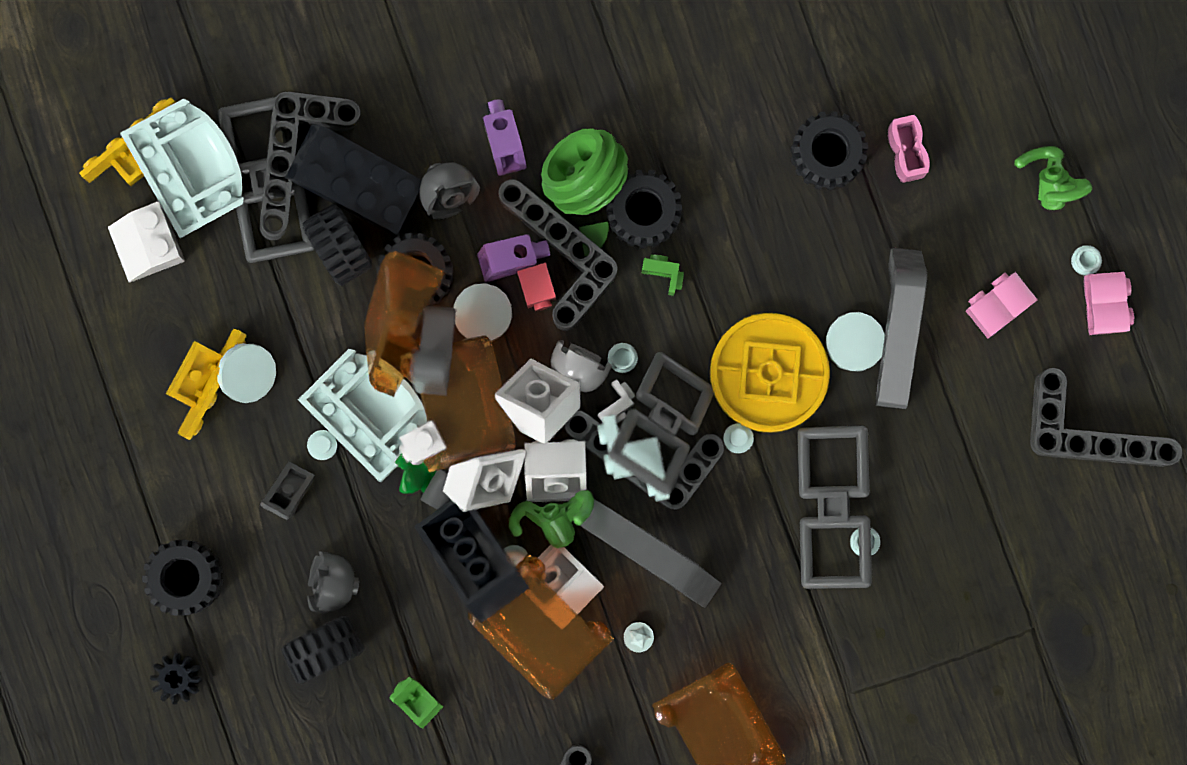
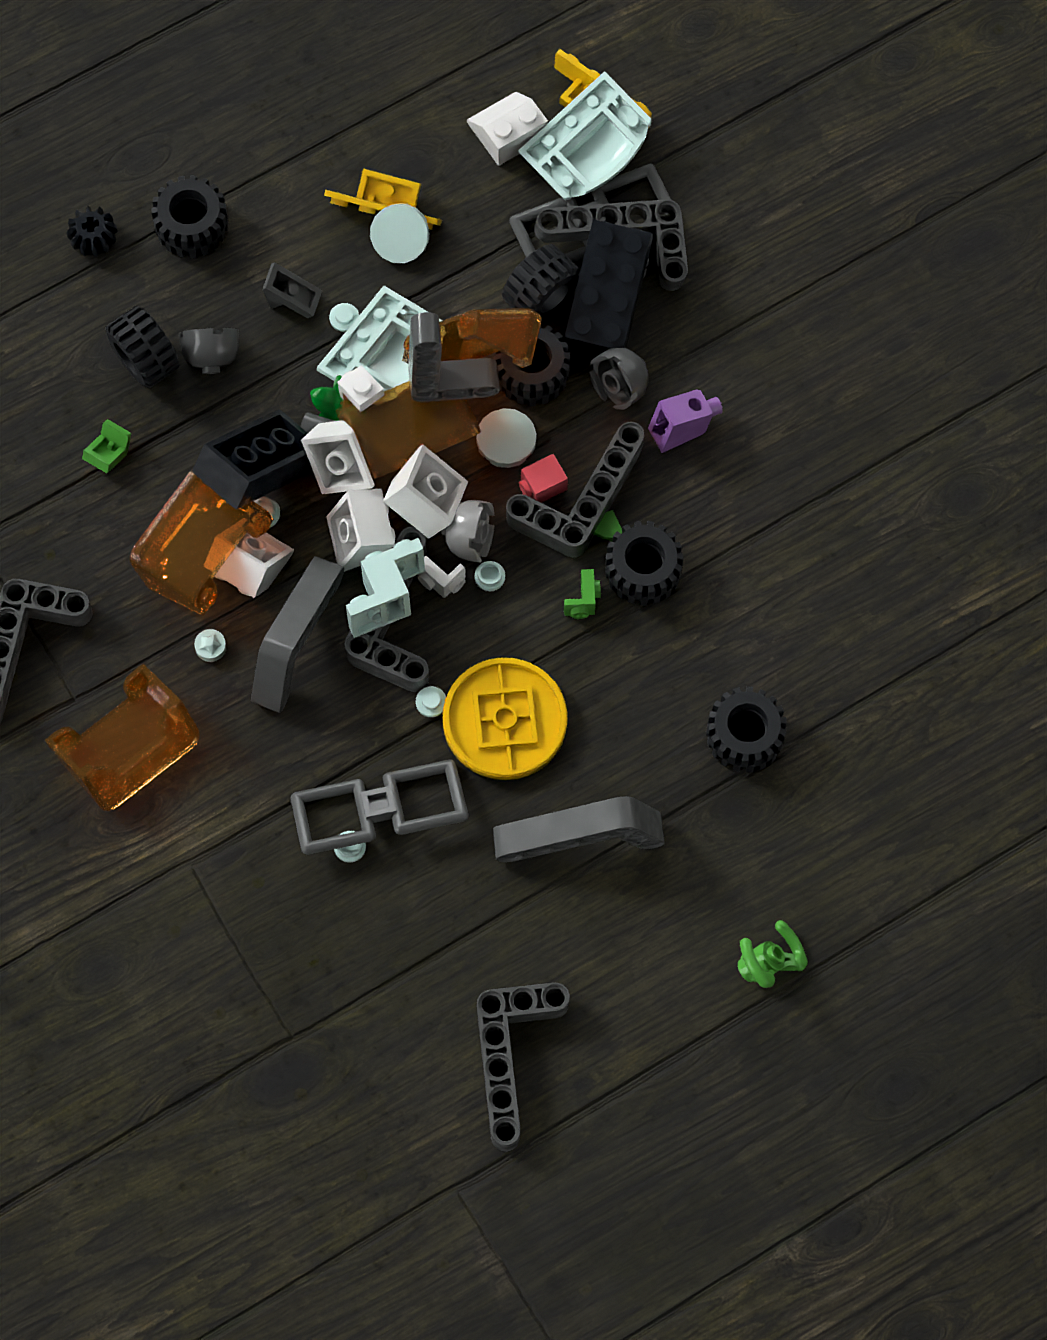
camera: 80 degrees right, 15 degrees down
medium lavender torso [477,234,550,283] -> none
bright green piece [509,490,594,548] -> none
bright green wheel [541,129,628,215] -> none
dark grey bar [608,352,714,495] -> none
light aqua tile [826,312,885,372] -> none
bright pink brick [888,115,930,183] -> none
bright pink brick [966,272,1037,339] -> none
light aqua plate [1071,245,1102,275] -> none
bright pink brick [1084,272,1134,335] -> none

